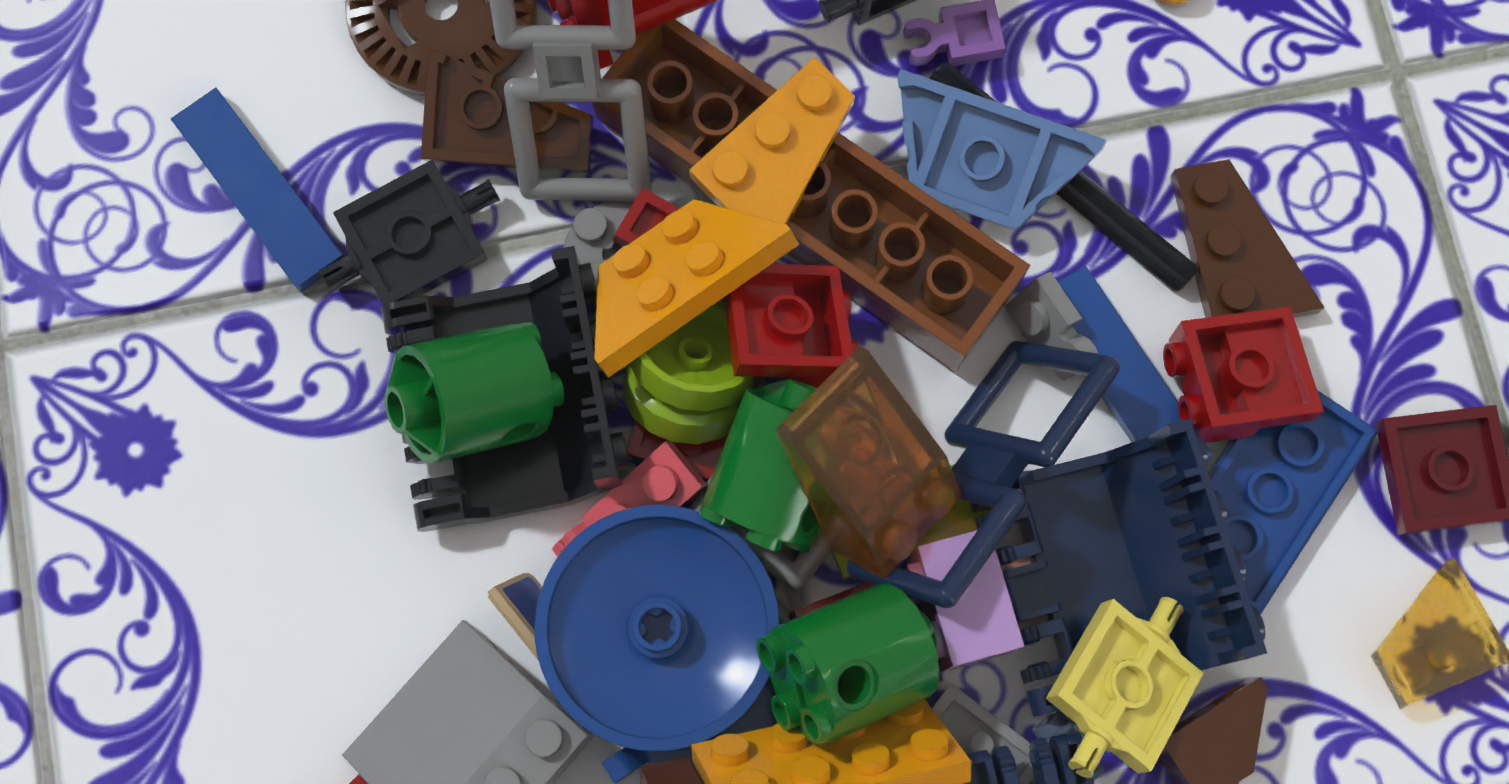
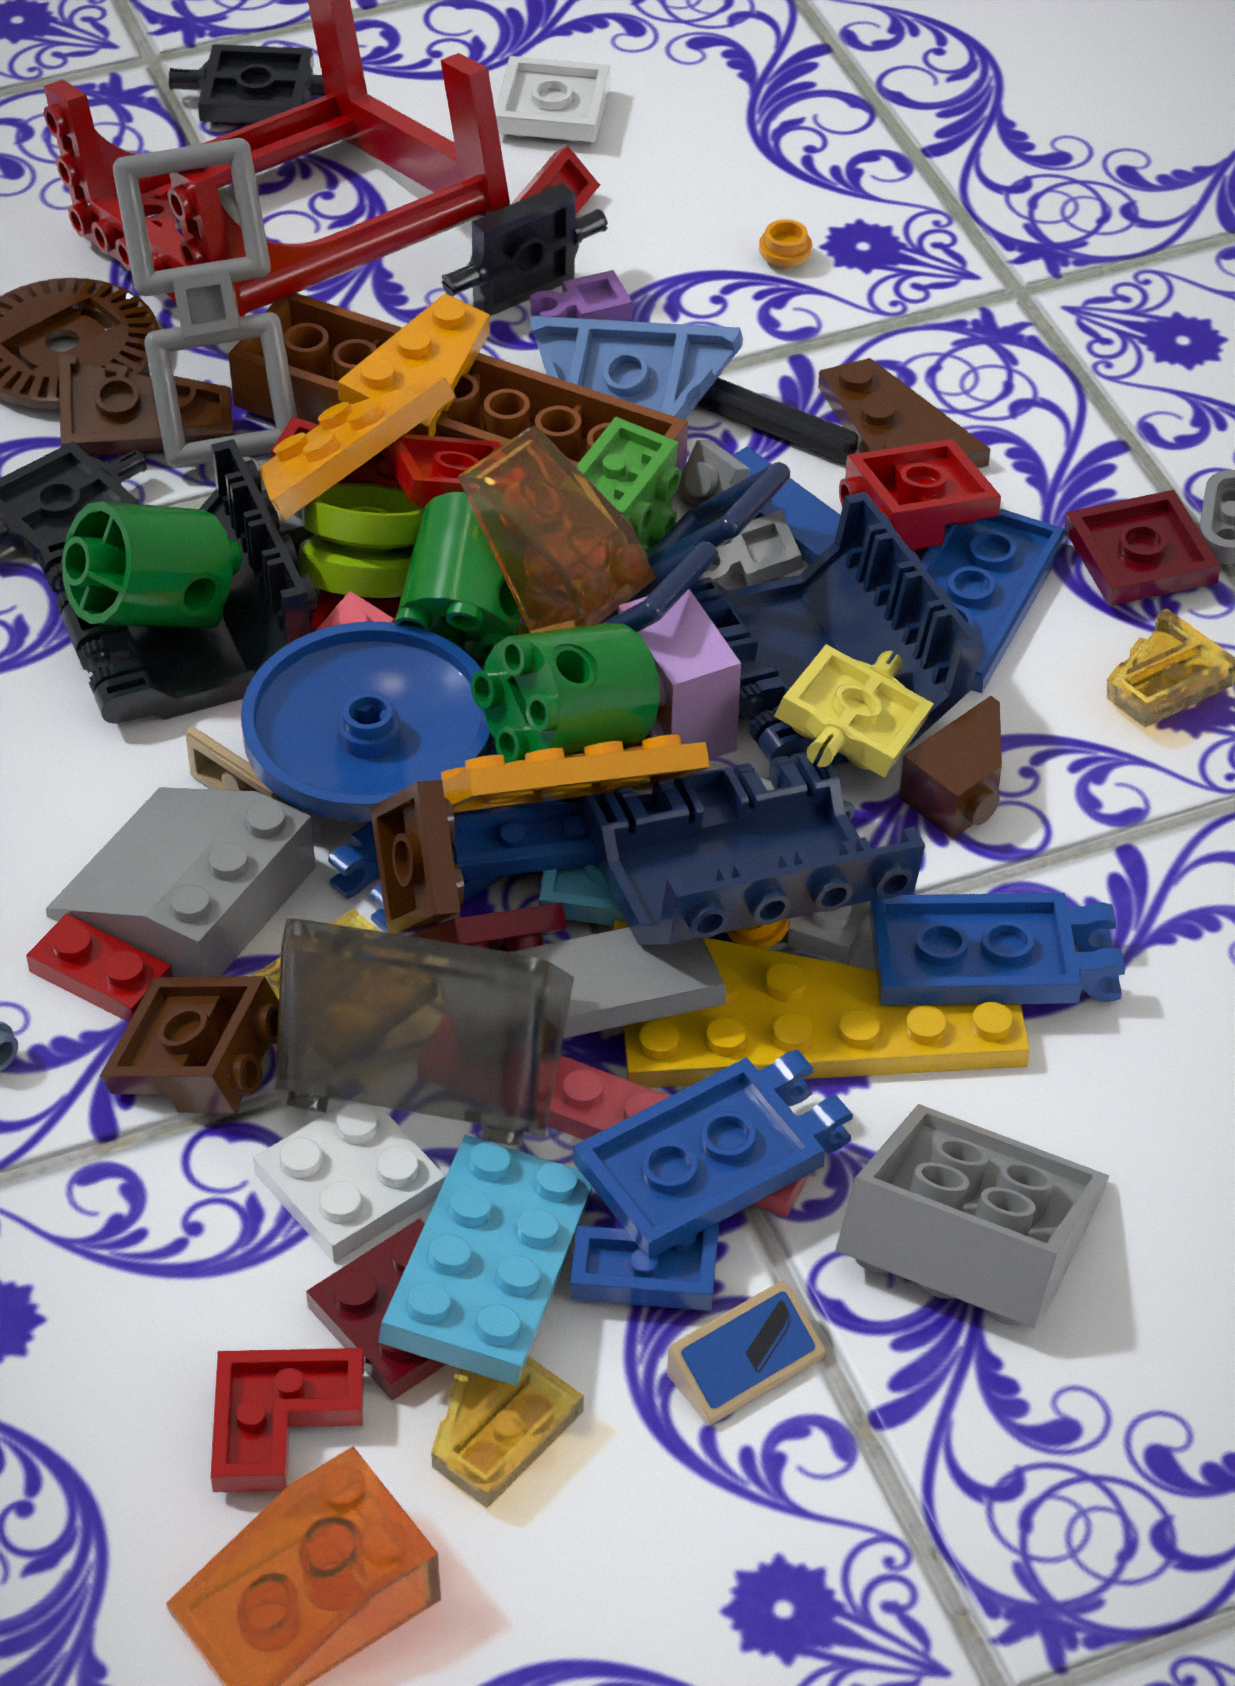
camera: 10 degrees left, 30 degrees down
none -> bright green bracket [559,417,682,592]
none -> light grey plate [702,510,803,588]

